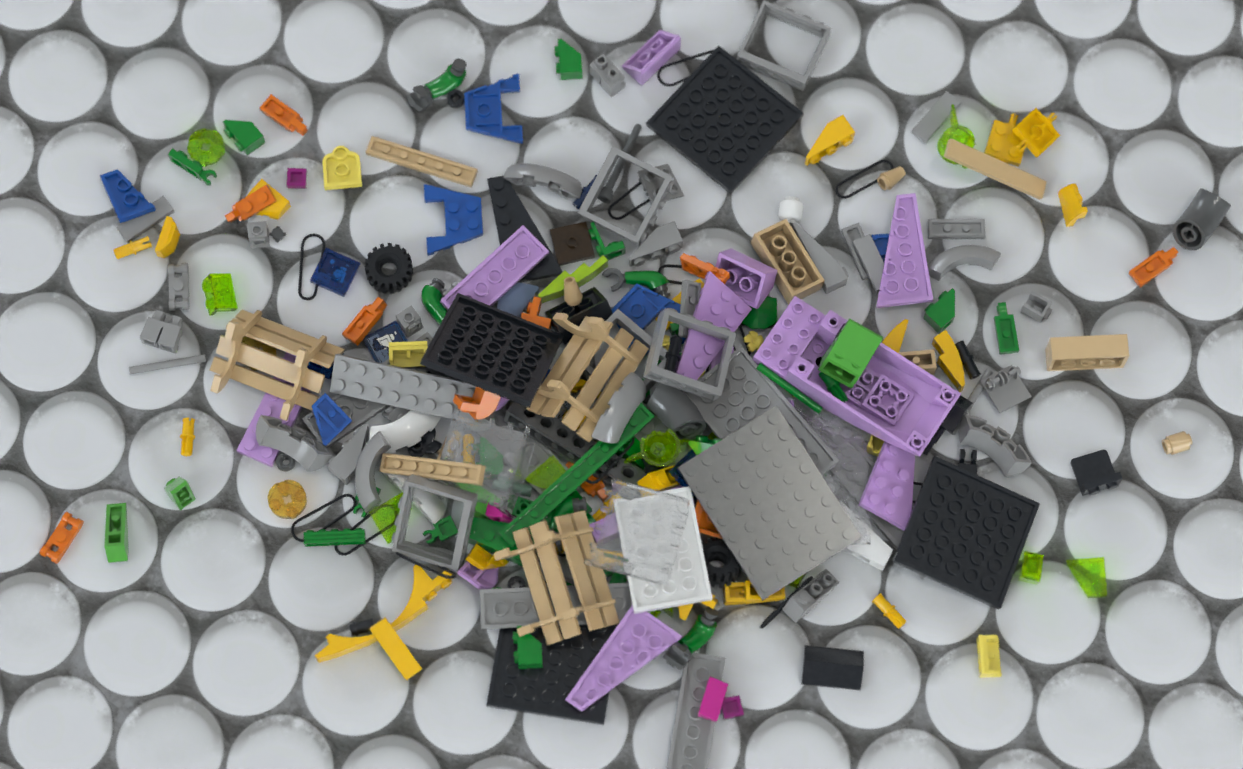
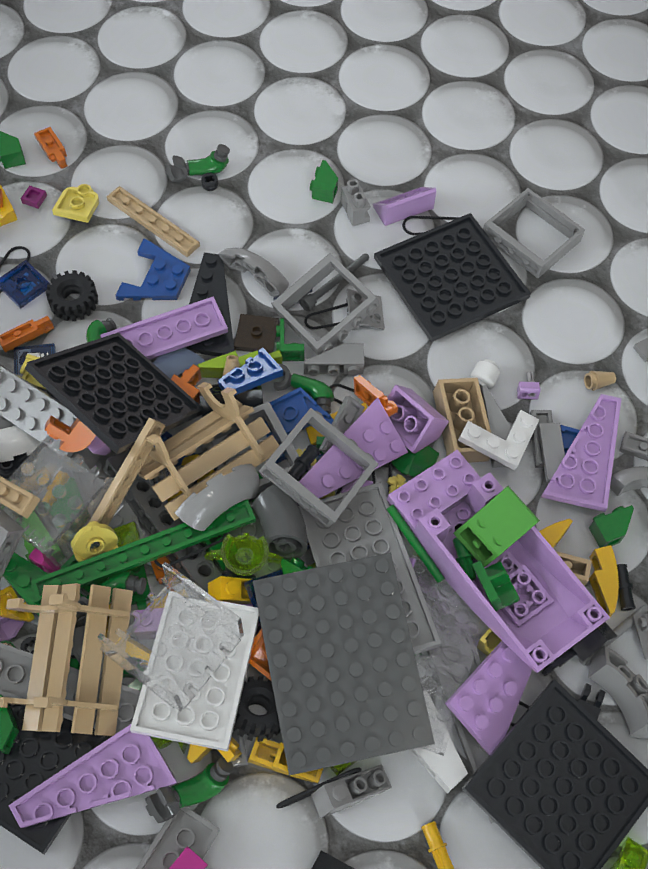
camera: 20 degrees right, 10 degrees down
light grey window [396,305,424,337] -> none
blue wing [464,74,523,144] -> none
yellow slope [805,115,855,166] -> none
black piece [835,159,894,199] -> none
none -> light yellow plate [71,521,118,562]
none -> tan tile [89,418,165,525]
none -> blue wing [218,348,283,396]
none -> white plate [458,410,539,471]
none -> green panel [472,561,520,611]
none -> lavender piece [517,372,540,400]

